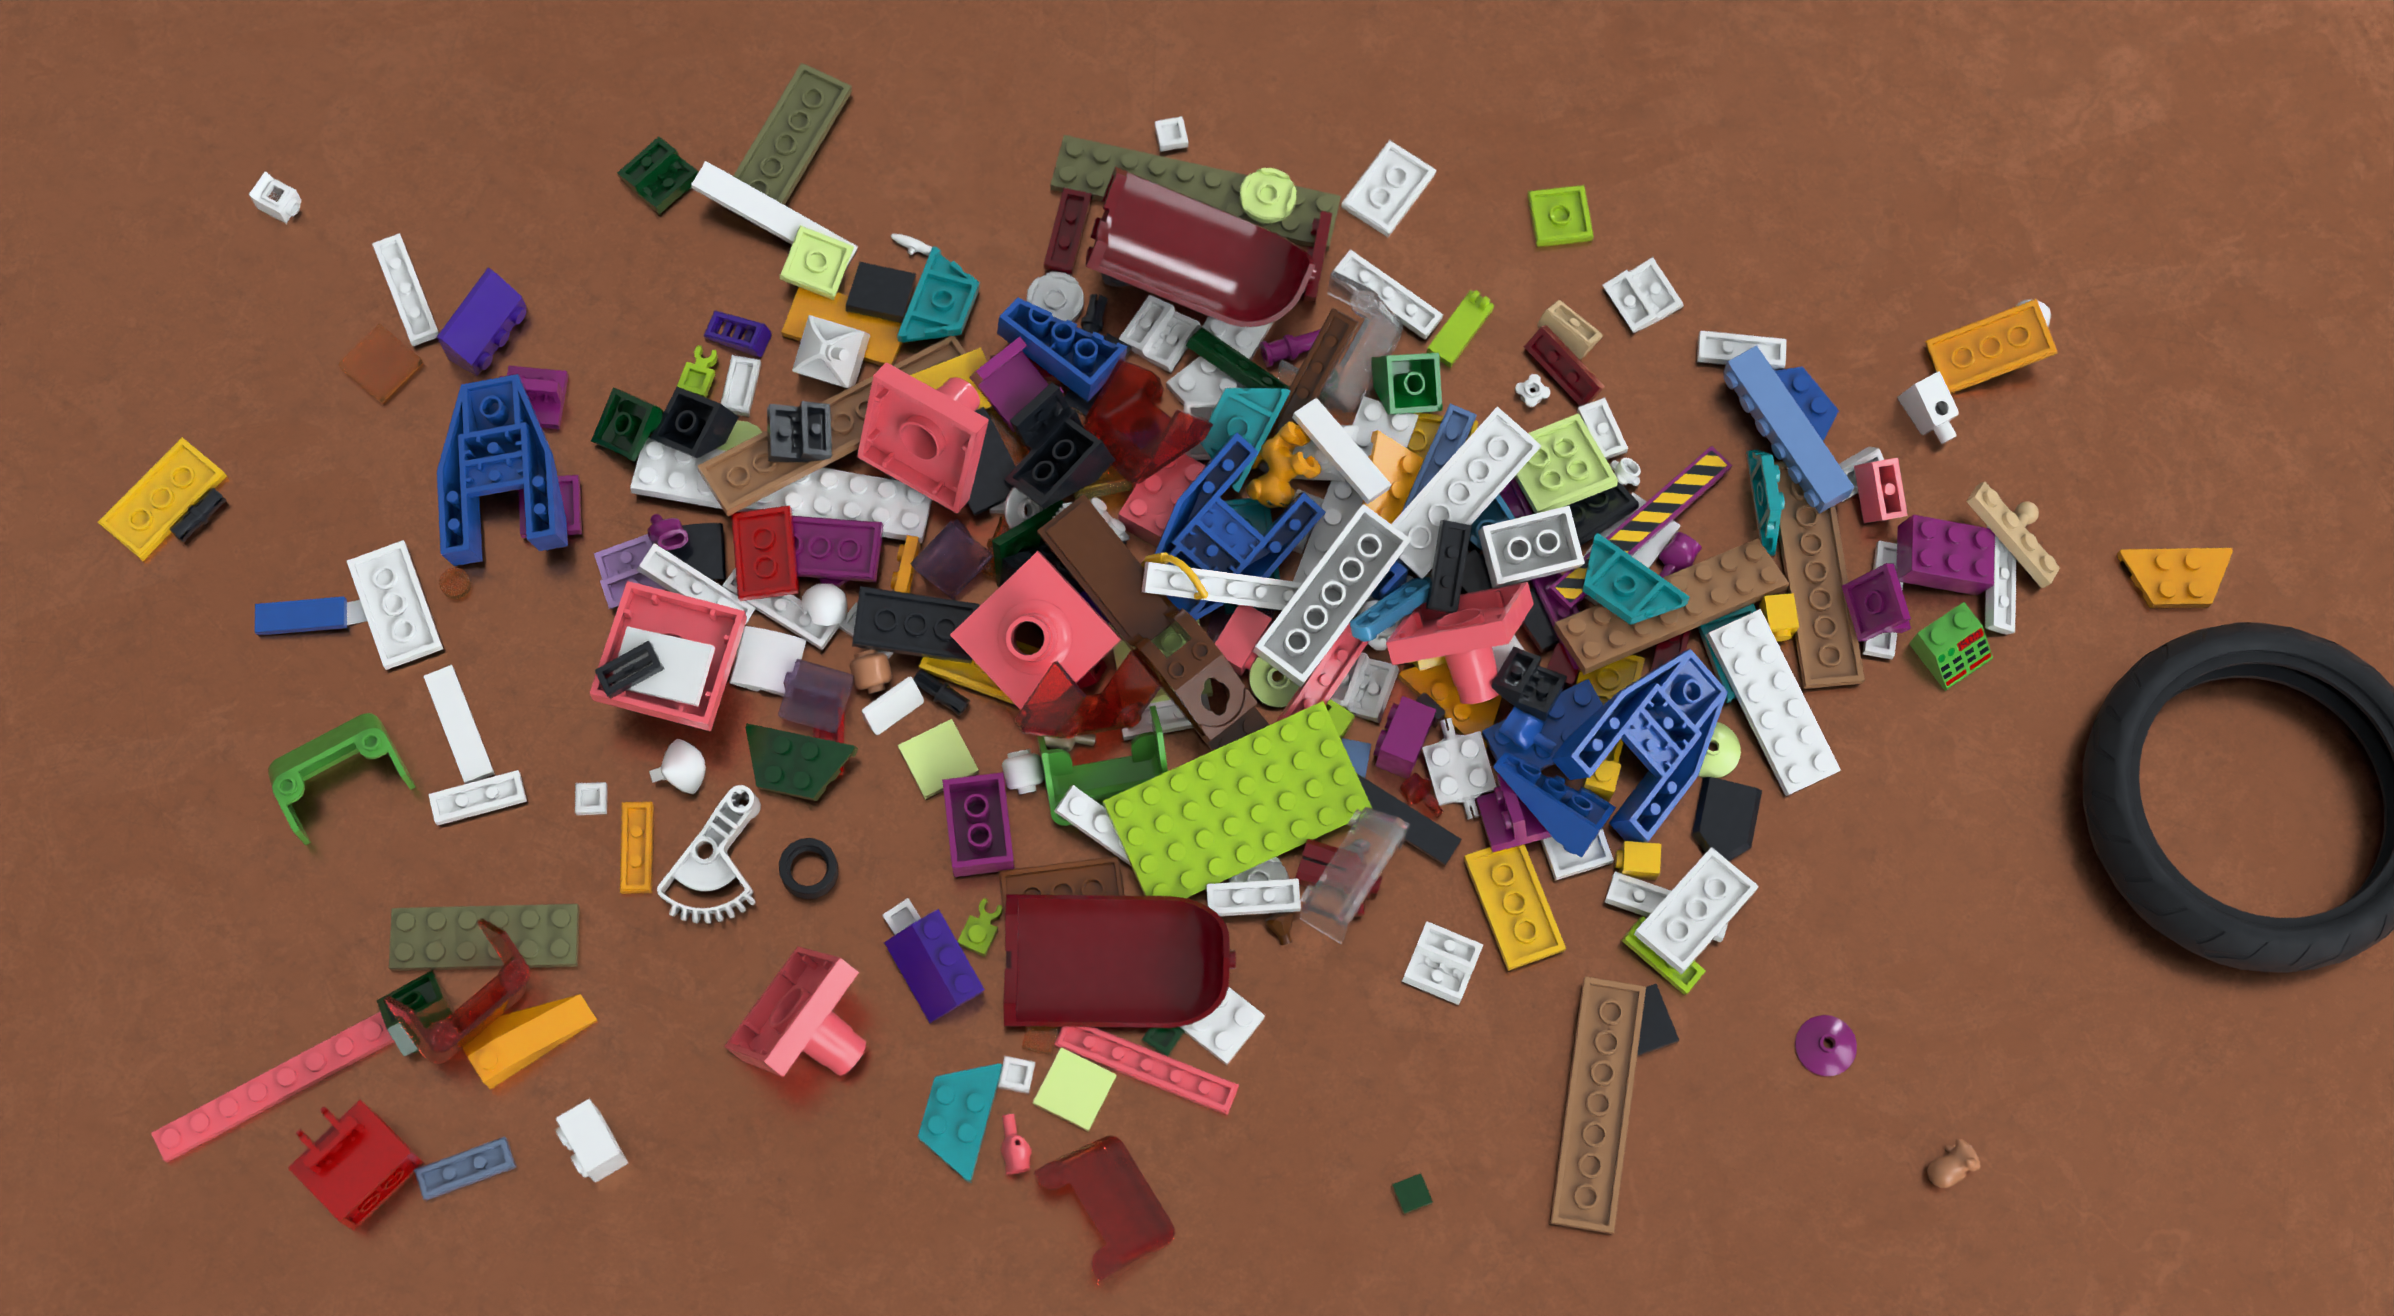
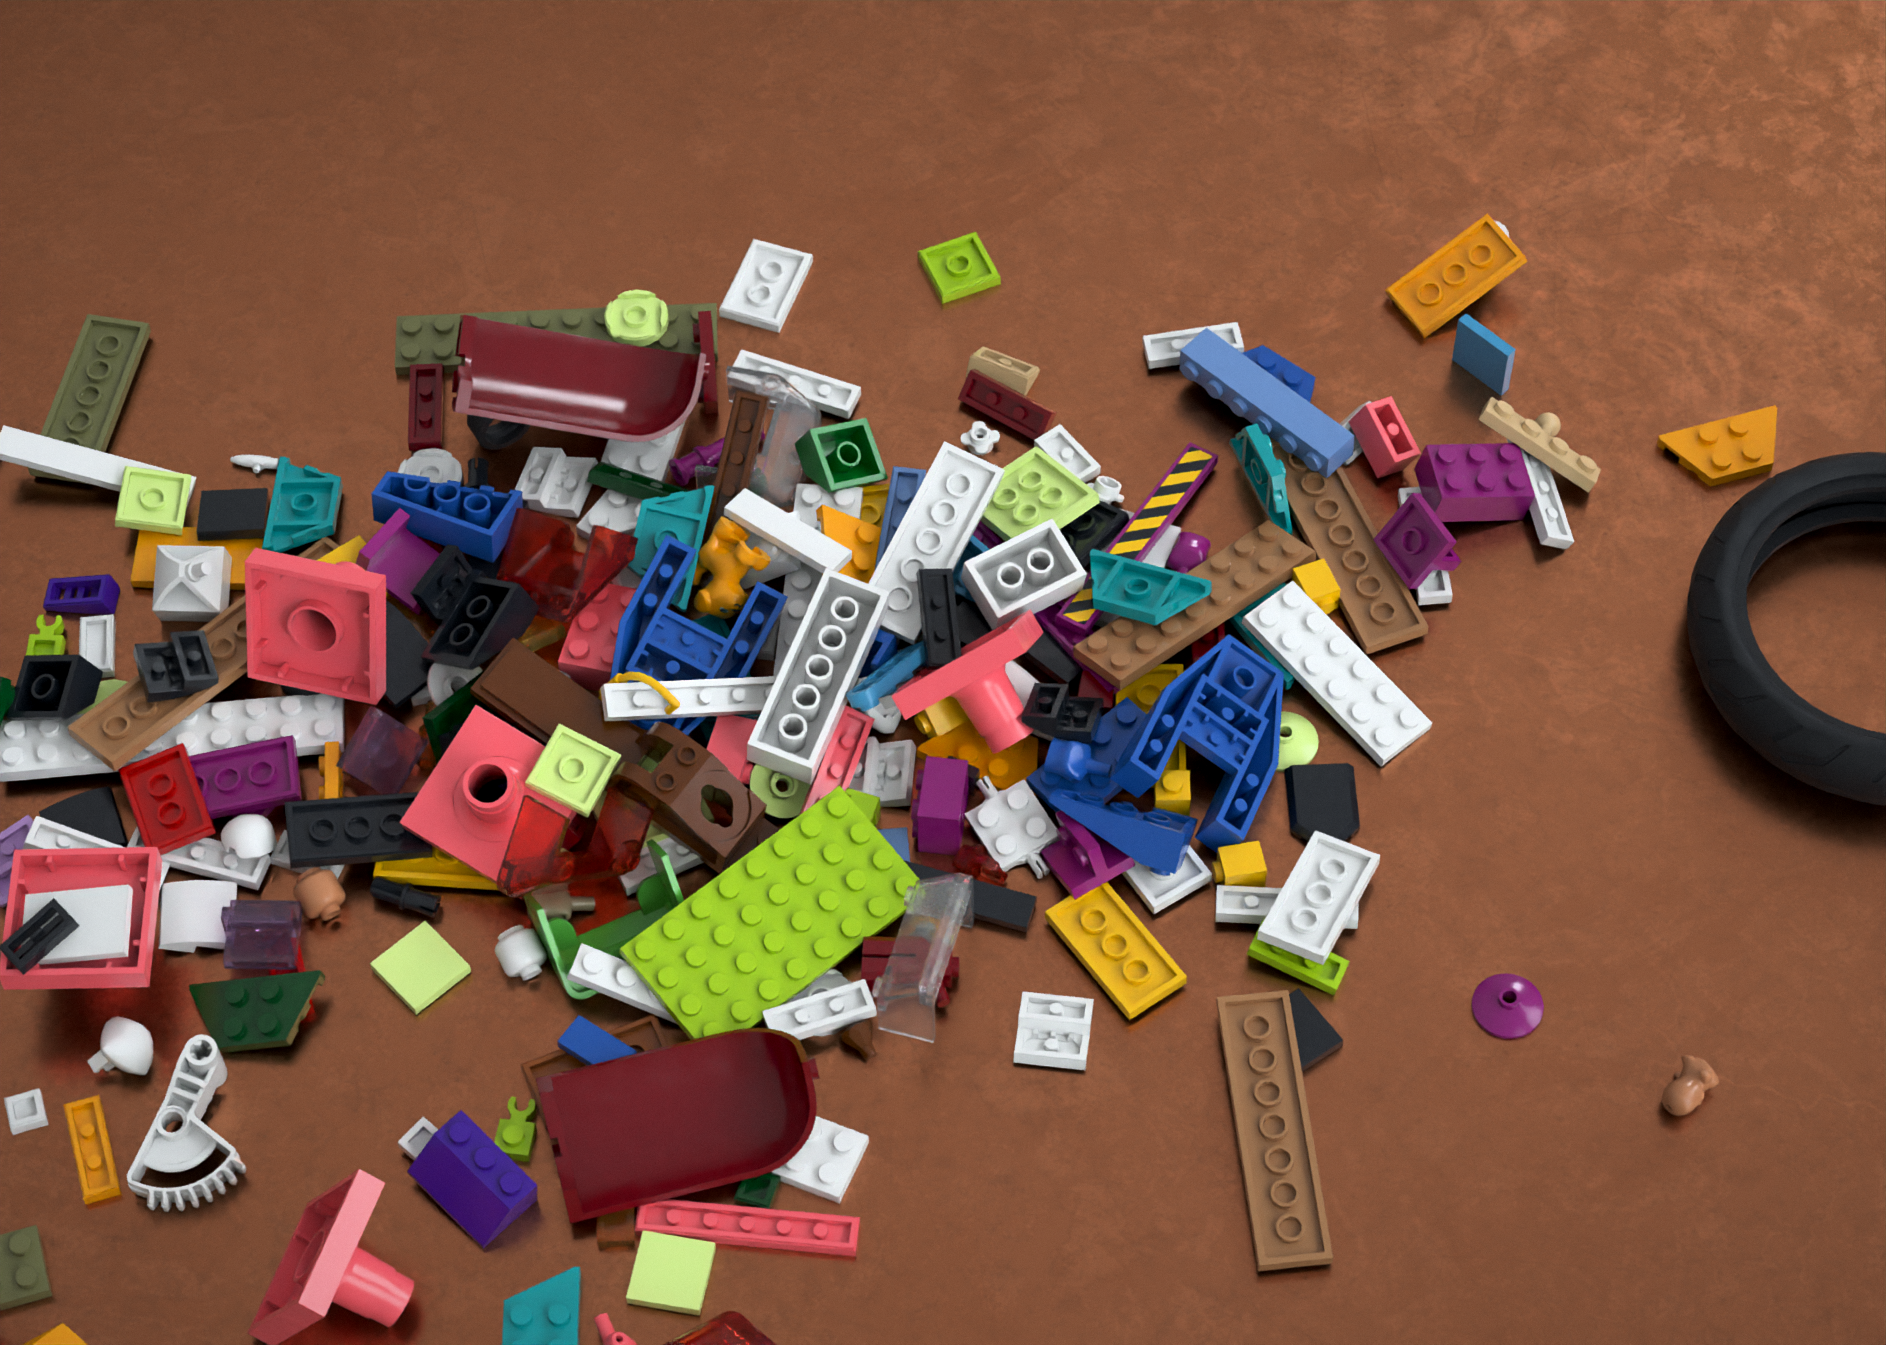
camera: 10 degrees left, 15 degrees down
magenta piece [647,514,688,550] -> none
black tyre [779,838,838,899] -> none
white slope [862,676,924,735] -> none
magenta brick [942,772,1015,877] -> none
white tile [998,1056,1035,1094] -> none
white plate [1154,117,1188,152] -> none
dark green tile [1392,1173,1433,1215] -> none
lime hinge [1427,290,1495,368] -> none
white slope [1603,257,1684,333] -> none
white torso [1897,371,1959,444] -> none
bright green slope [1909,602,1993,691] -> none
none -> yellowish green tile [525,724,621,818]
none -> blue tile [557,1015,637,1066]
none -> dark azure tile [1452,314,1516,396]

